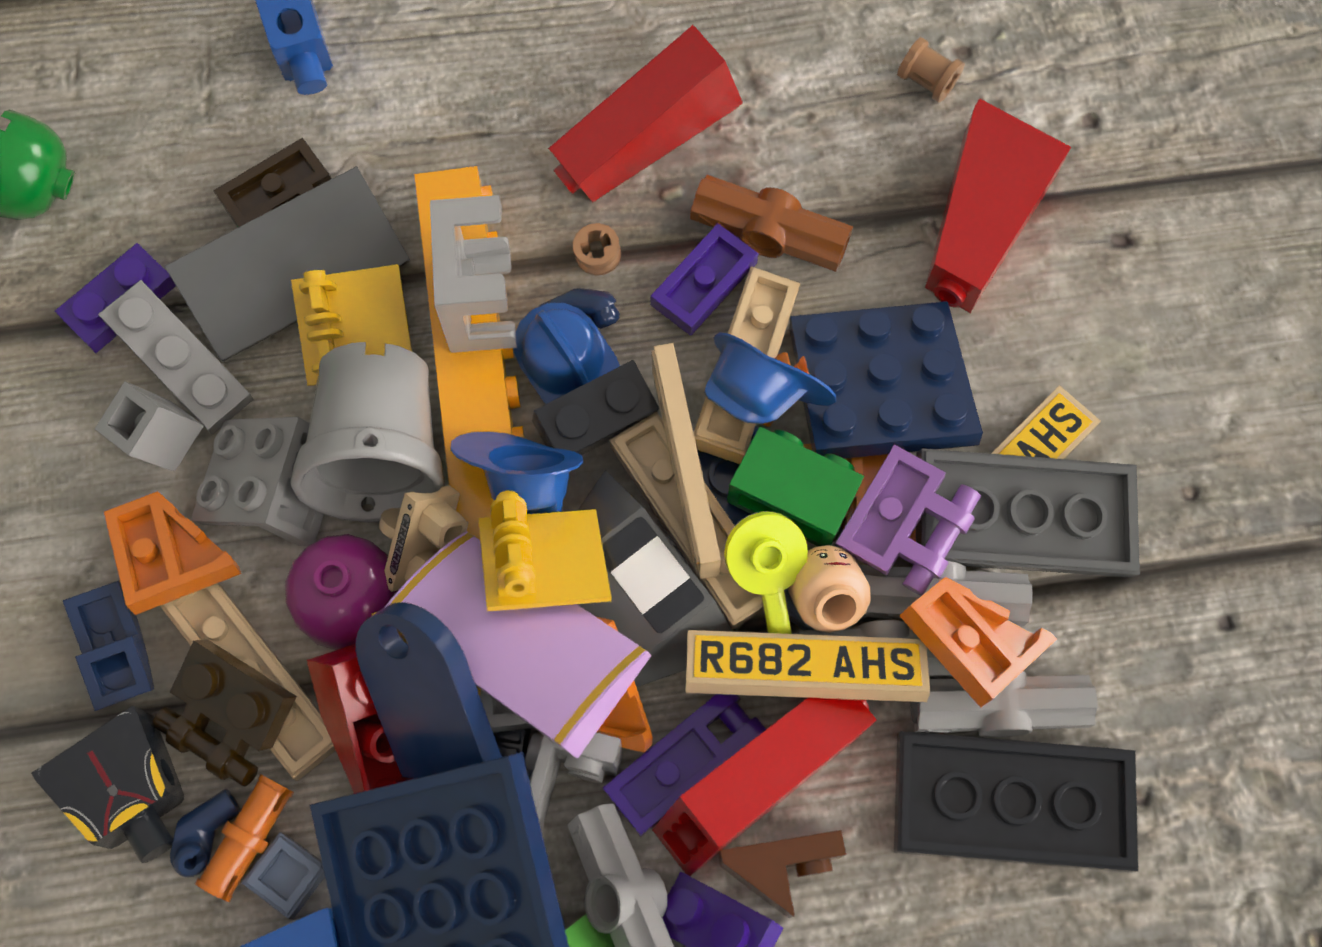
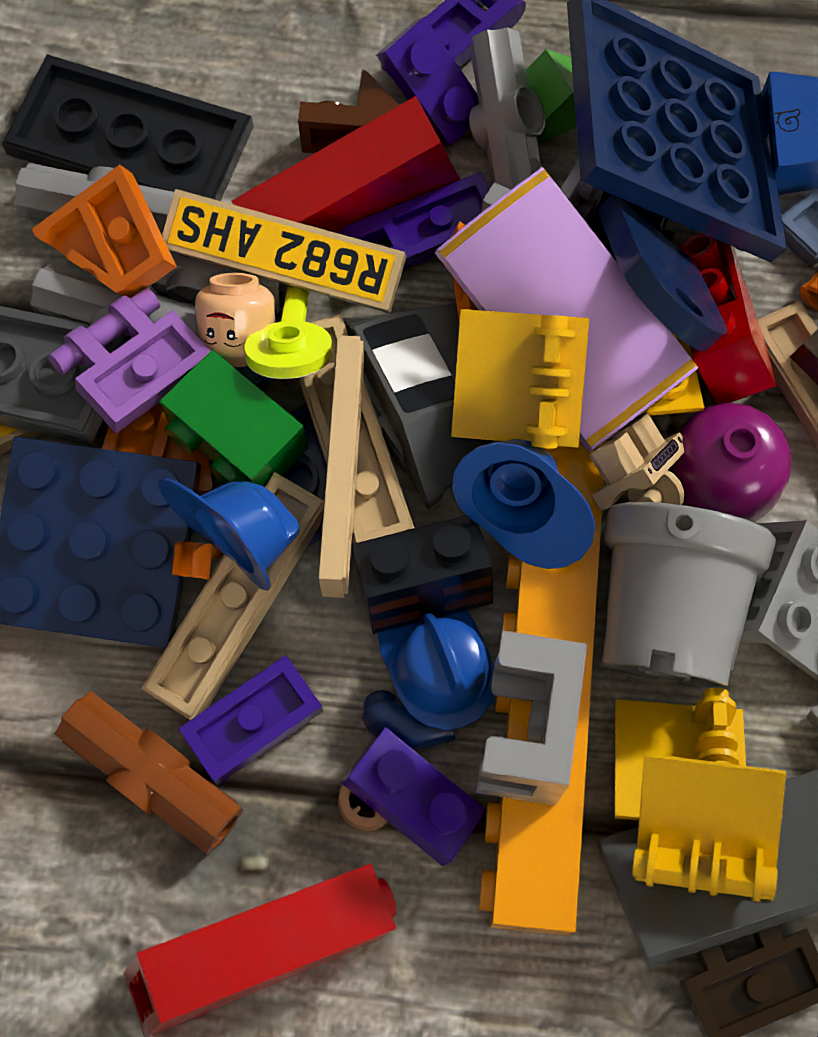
camera: 165 degrees left, 0 degrees up
none -> dark purple plate [341,727,486,866]
none -> yellow hinge [633,753,786,902]

